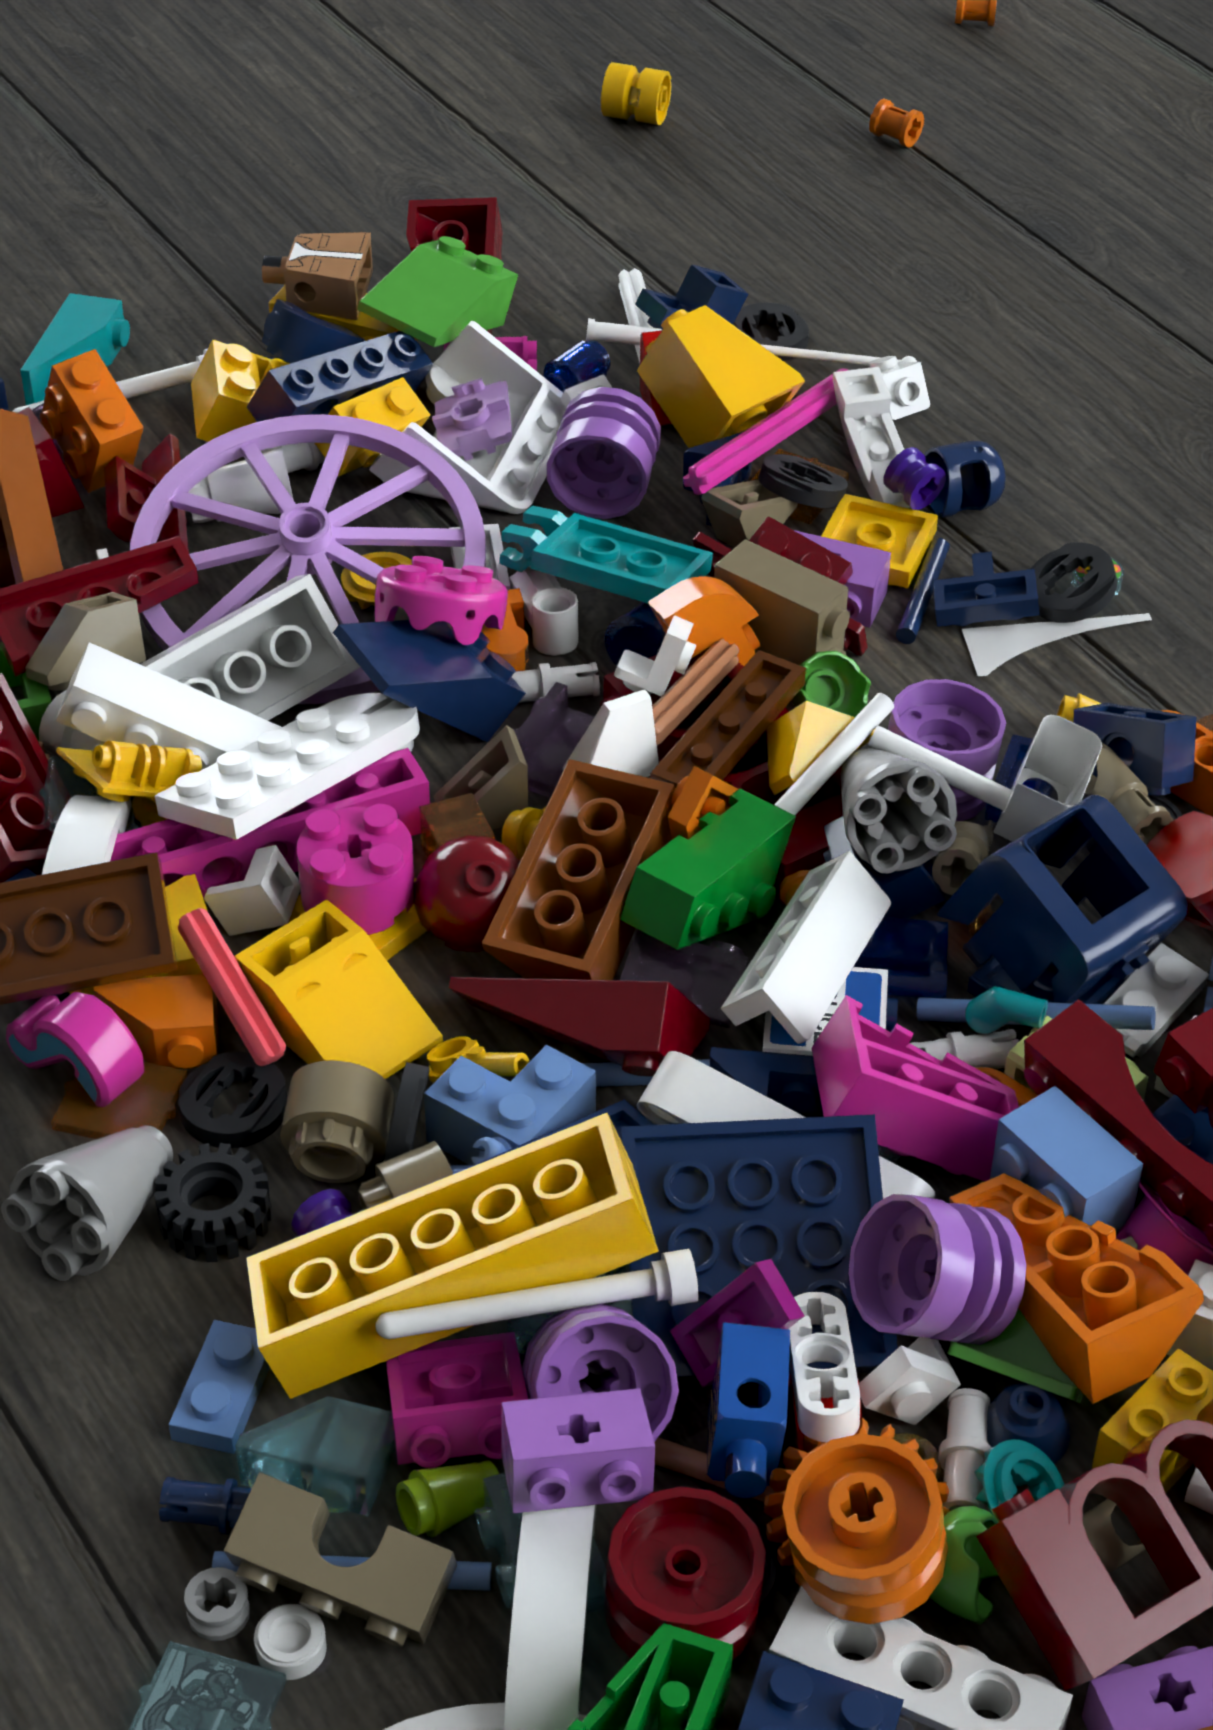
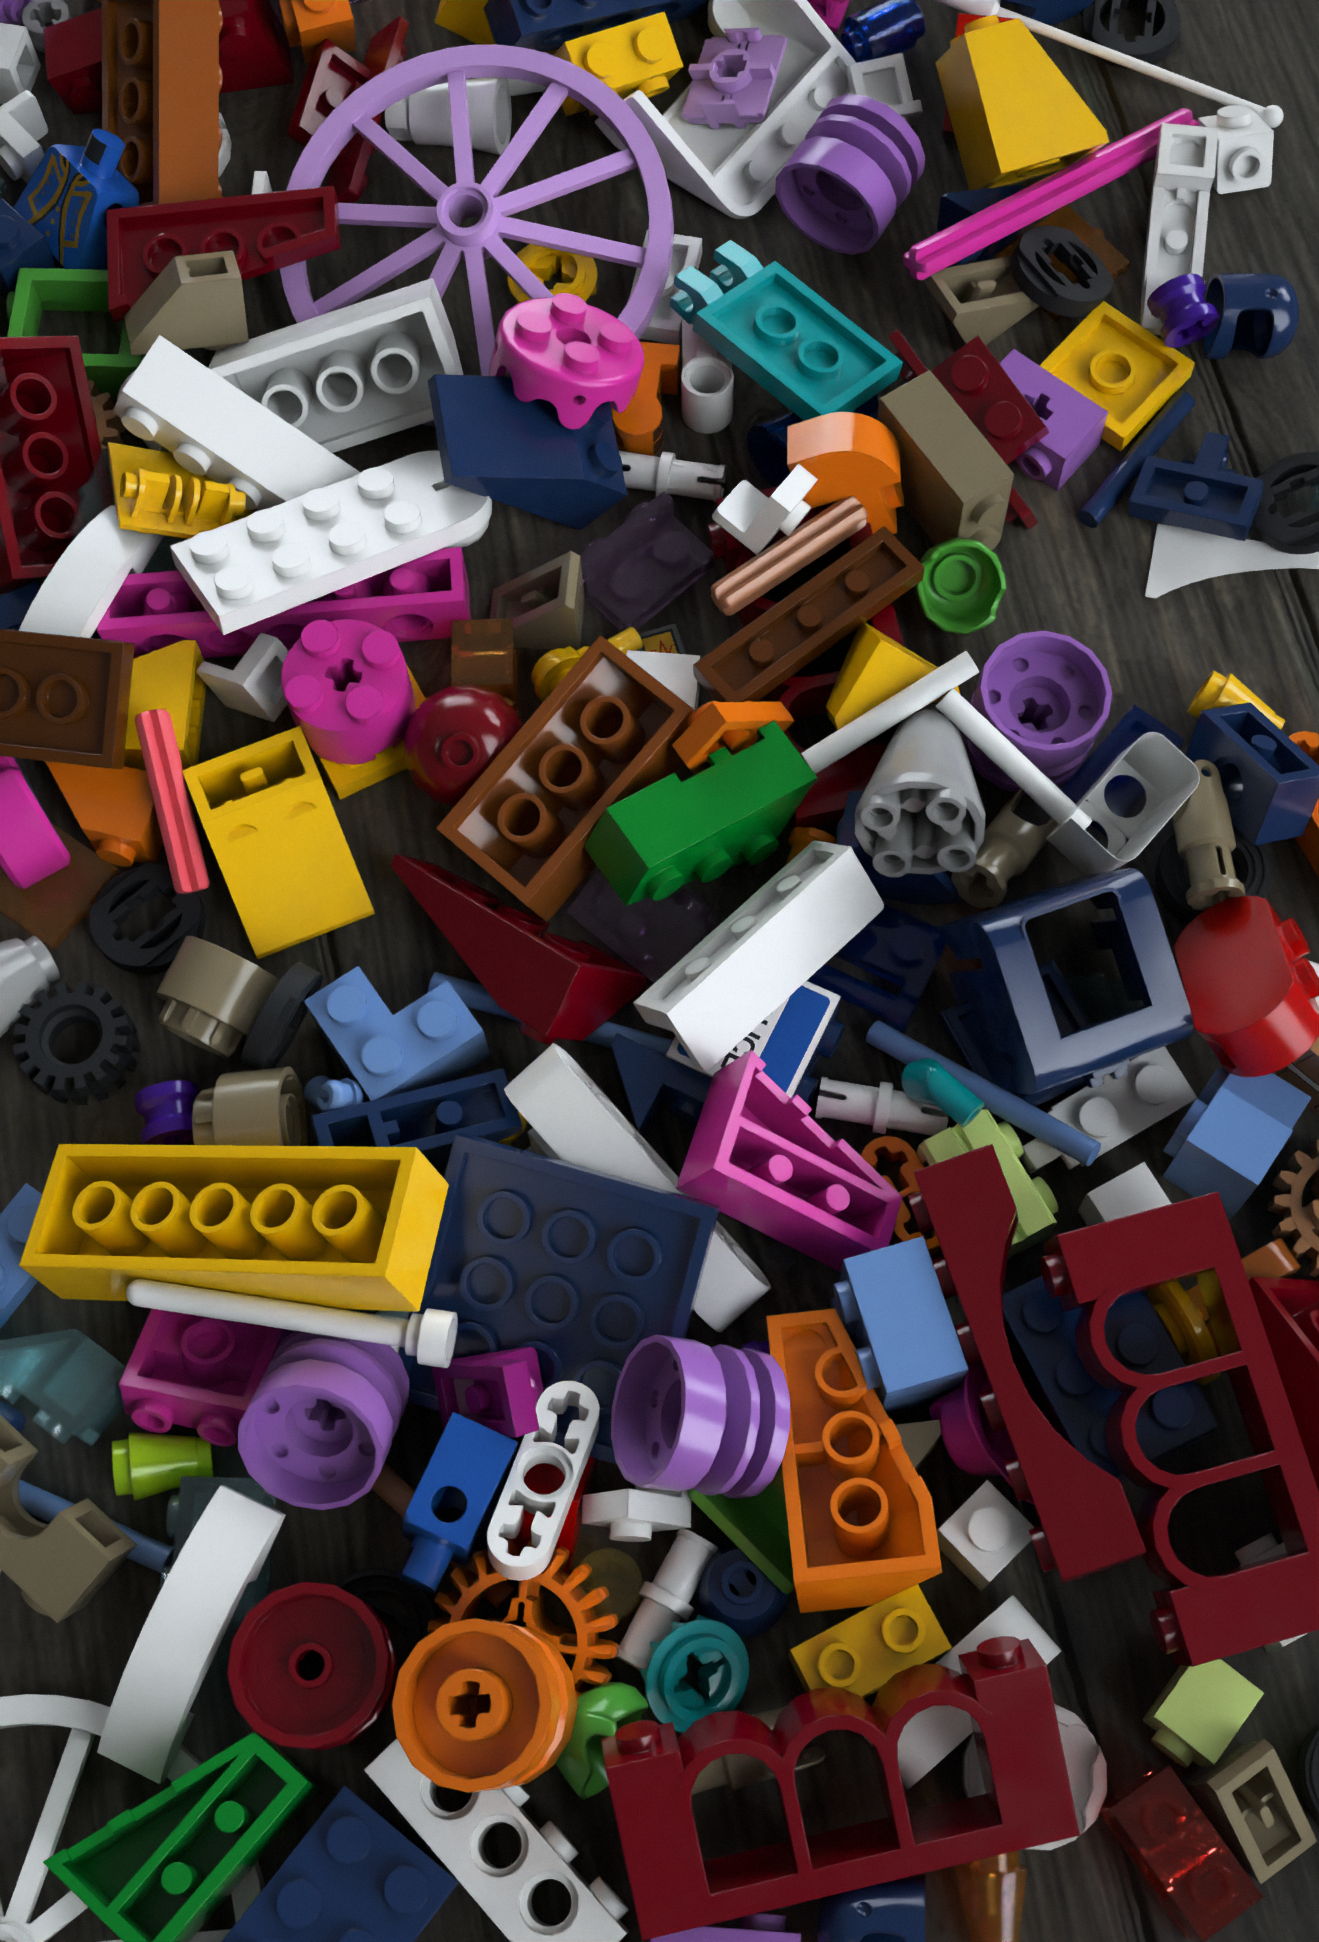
camera: 25 degrees right, 25 degrees up
yellow plate [427,1036,530,1083] -> none
medium lavender brick [501,1388,655,1513] -> none
white slope [563,689,659,777] -> none

